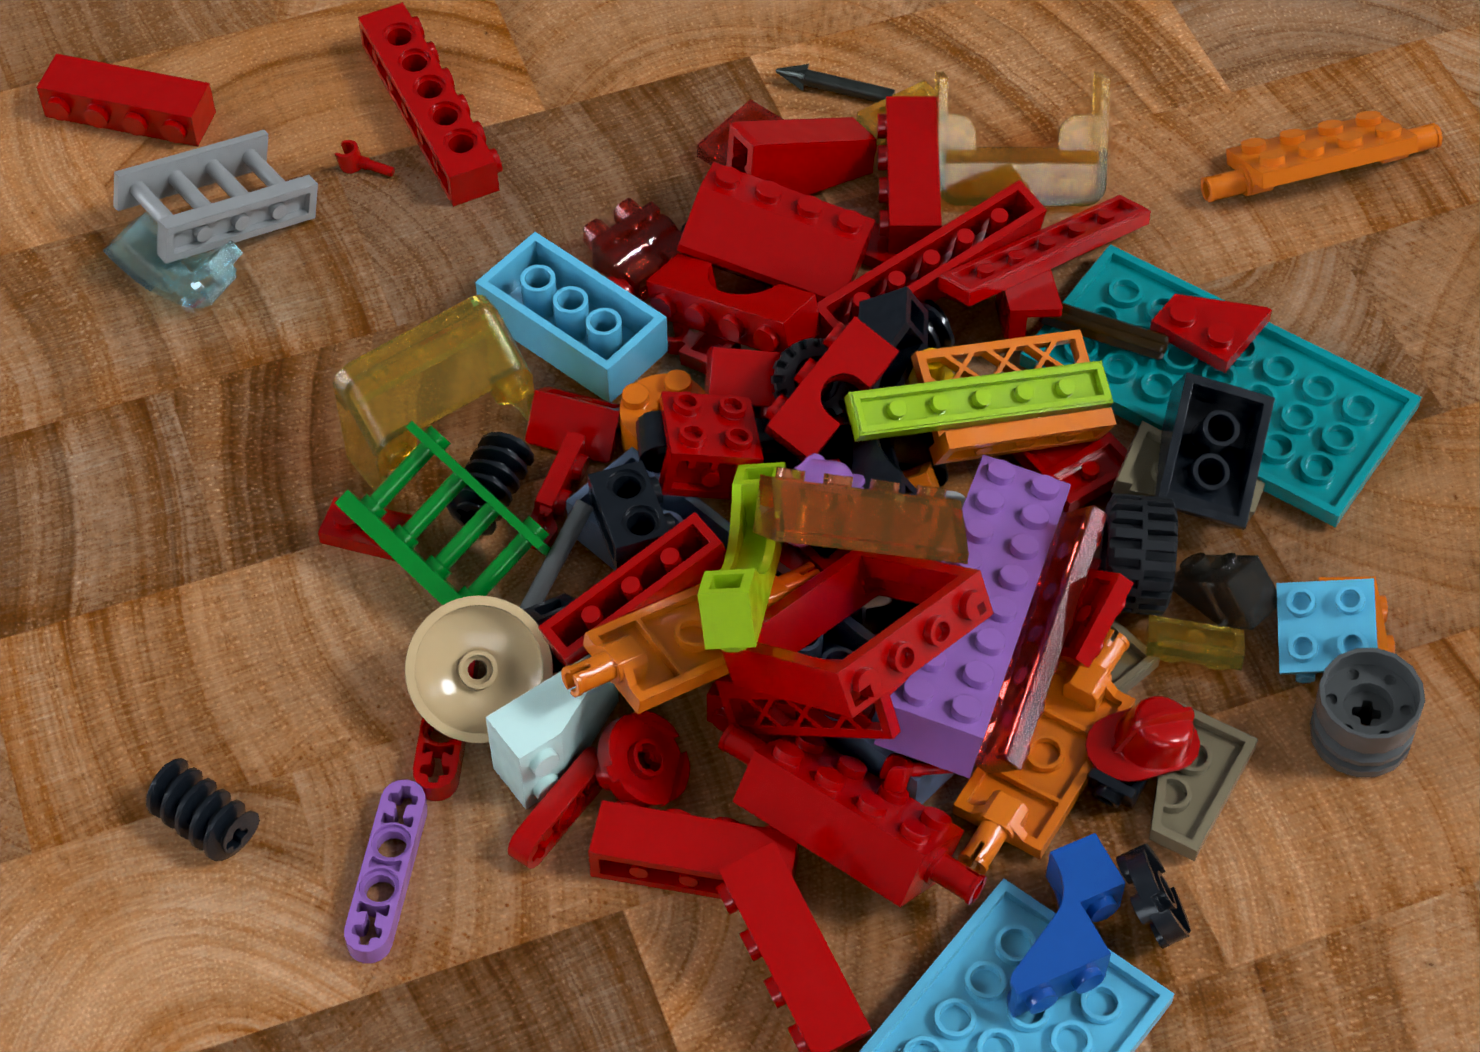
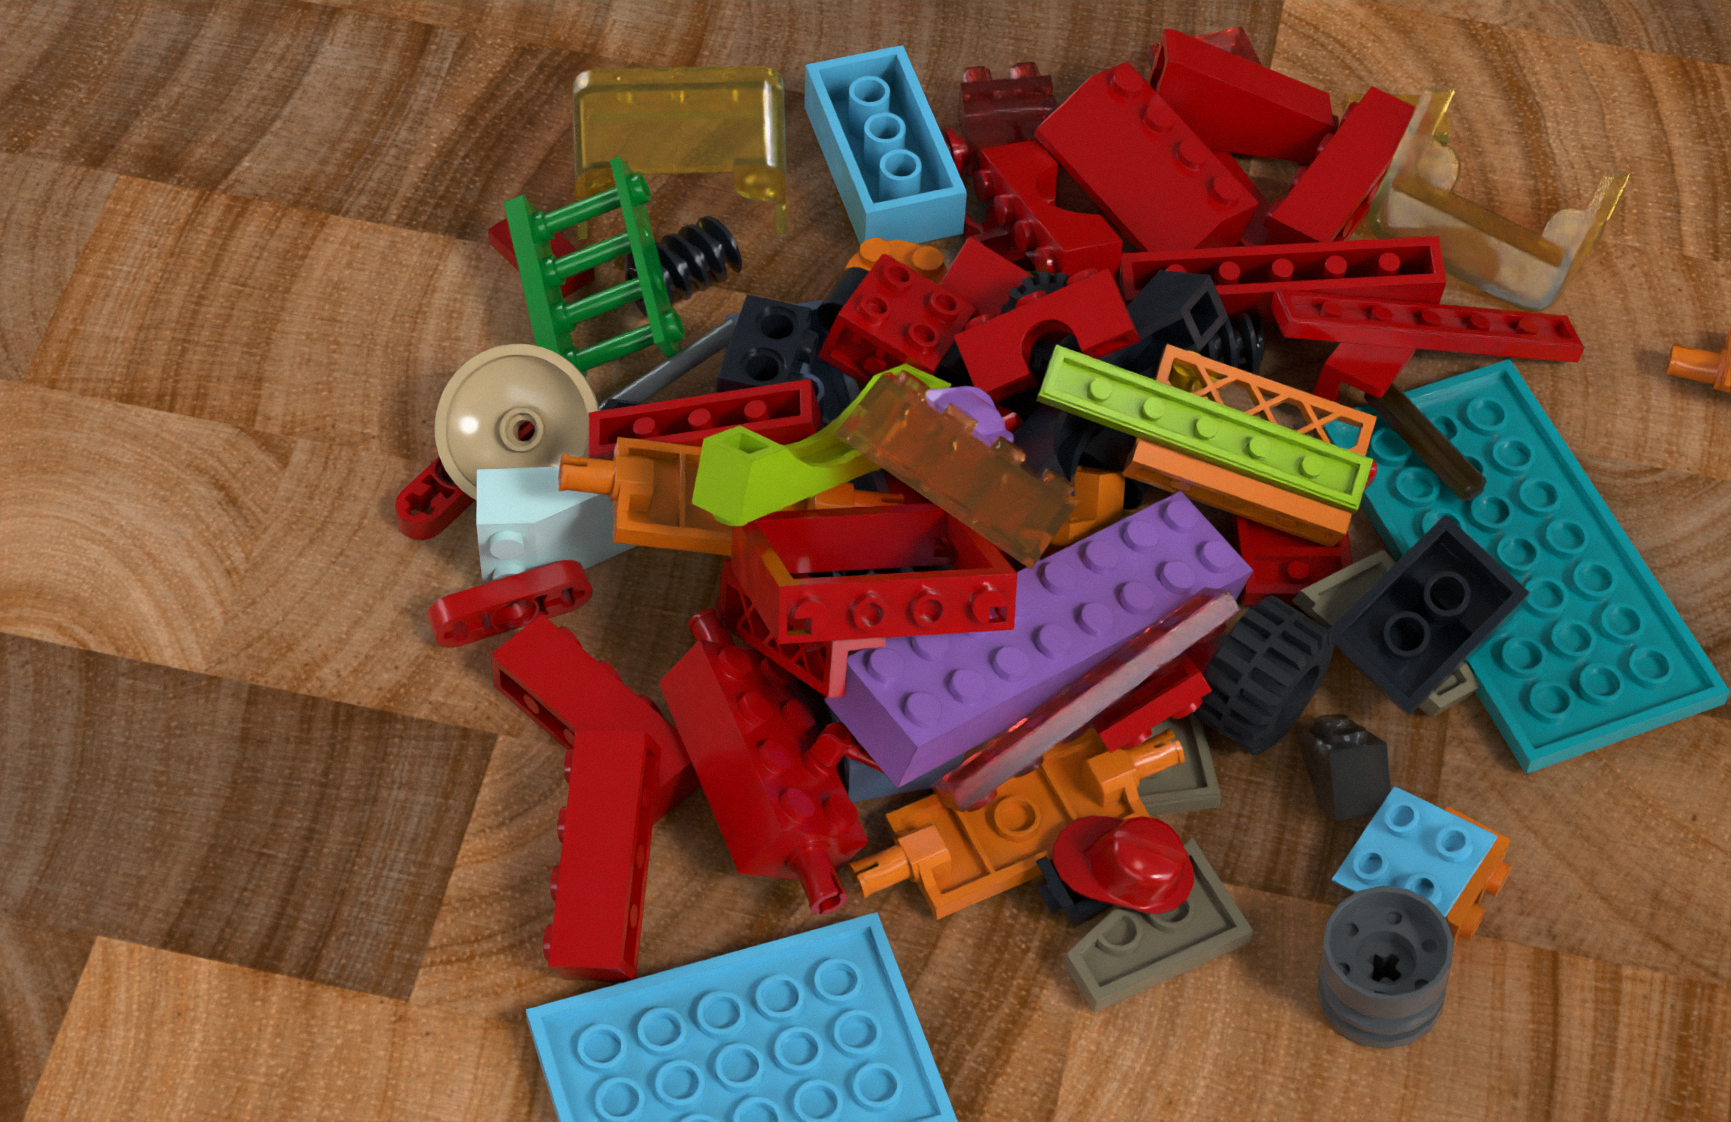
camera: 30 degrees right, 0 degrees up
black piece [146,758,260,861] -> none
medium lavender beam [344,779,428,963] -> none
red panel [525,386,621,463] -> none
red hinge [530,431,590,551] -> none
red plate [595,711,690,809] -> none
pearl dark grey piece [775,64,895,104] -> none
blue arch [1007,833,1126,1017] -> none
black plate [1116,843,1191,949] -> none
clear yellow plate [1145,615,1245,671] -> none
red wing [1150,294,1272,373] -> none

